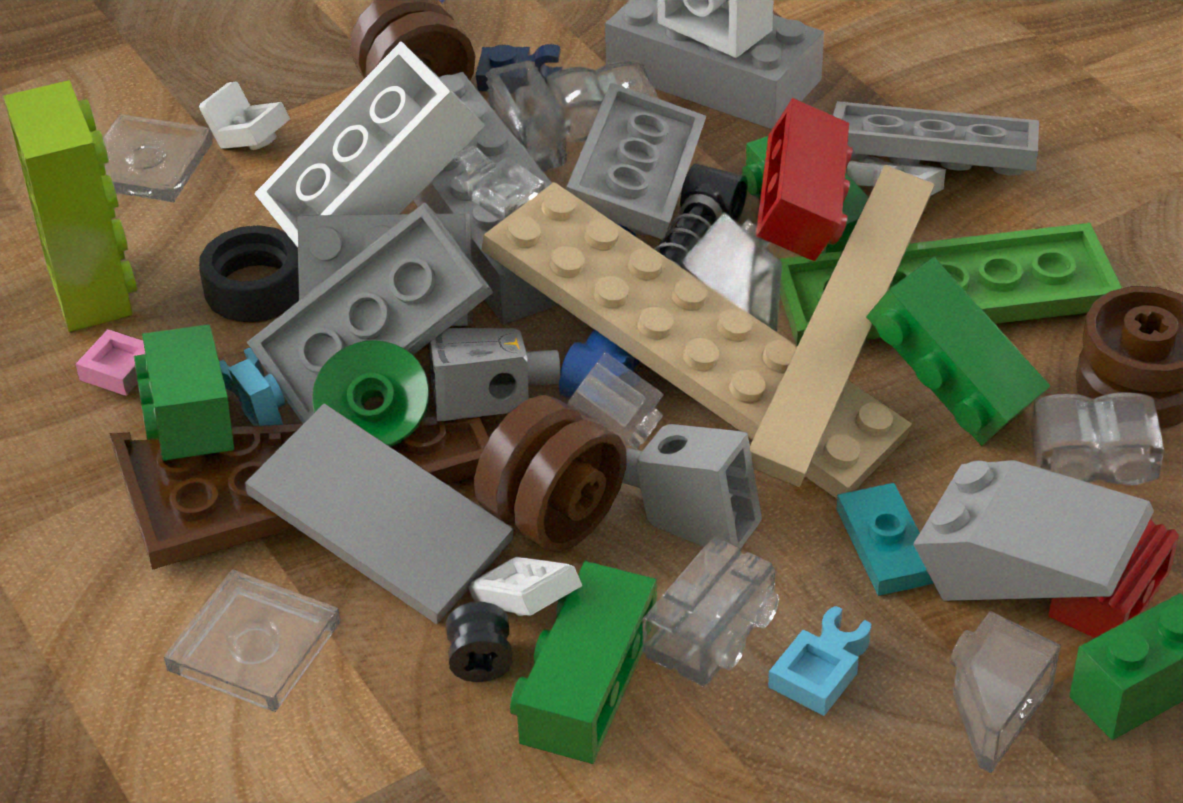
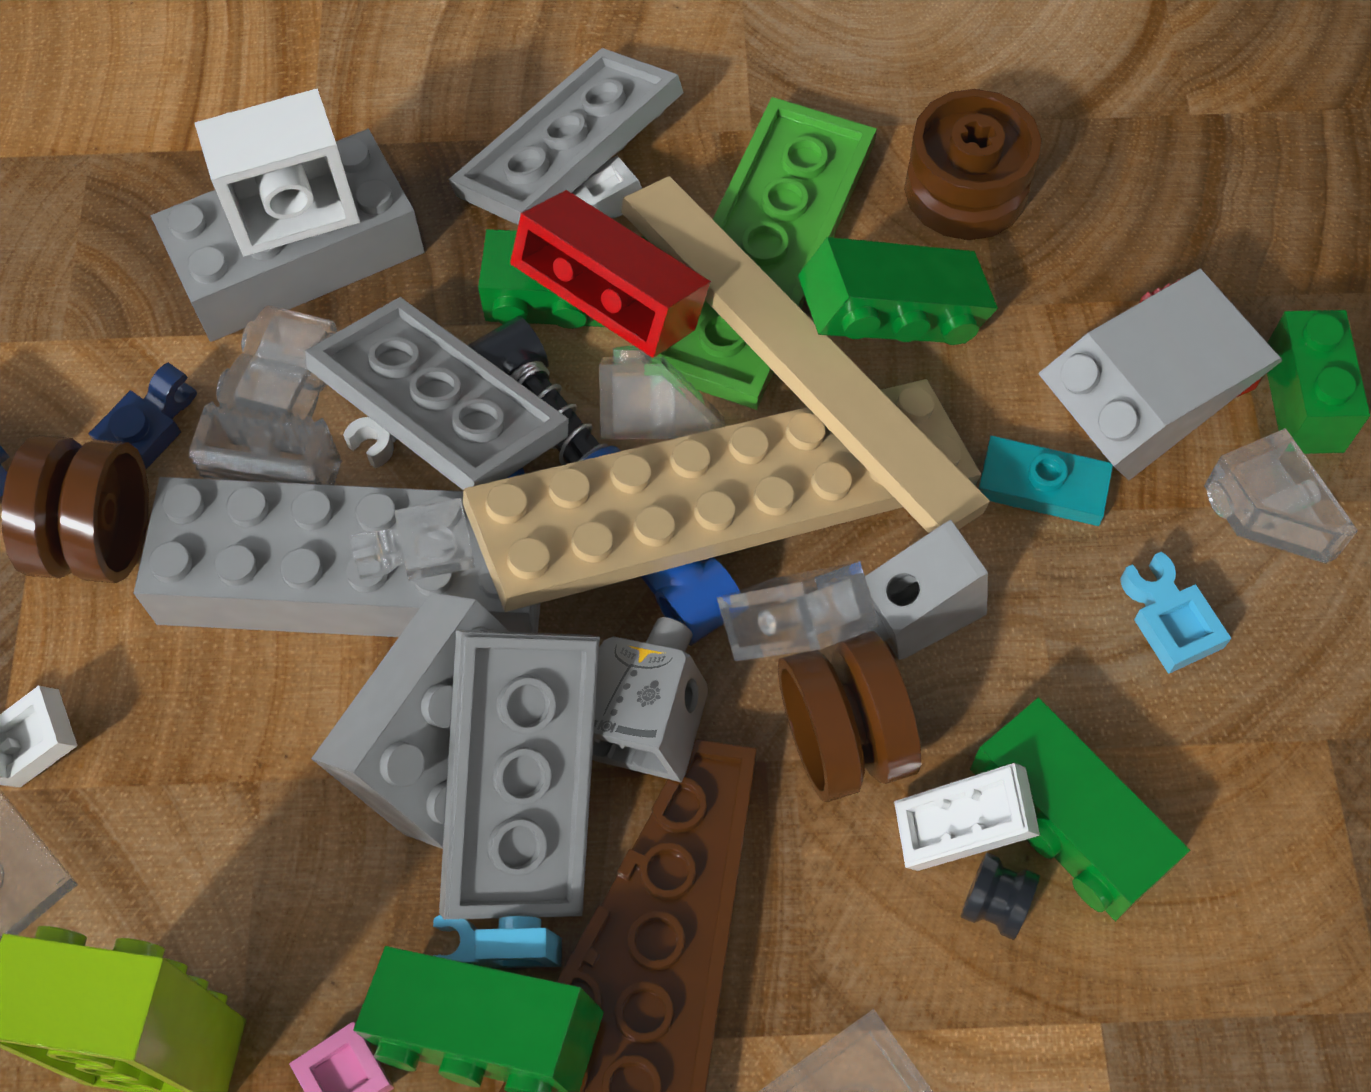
camera: 60 degrees left, 20 degrees up
black tyre [199,225,299,322] -> none
light grey tile [245,404,513,624] -> none
white brick [254,42,485,247] -> none
green dish [312,340,429,447] -> none
clear brick [643,537,779,687] -> none
clear brick [1031,393,1164,485] -> none

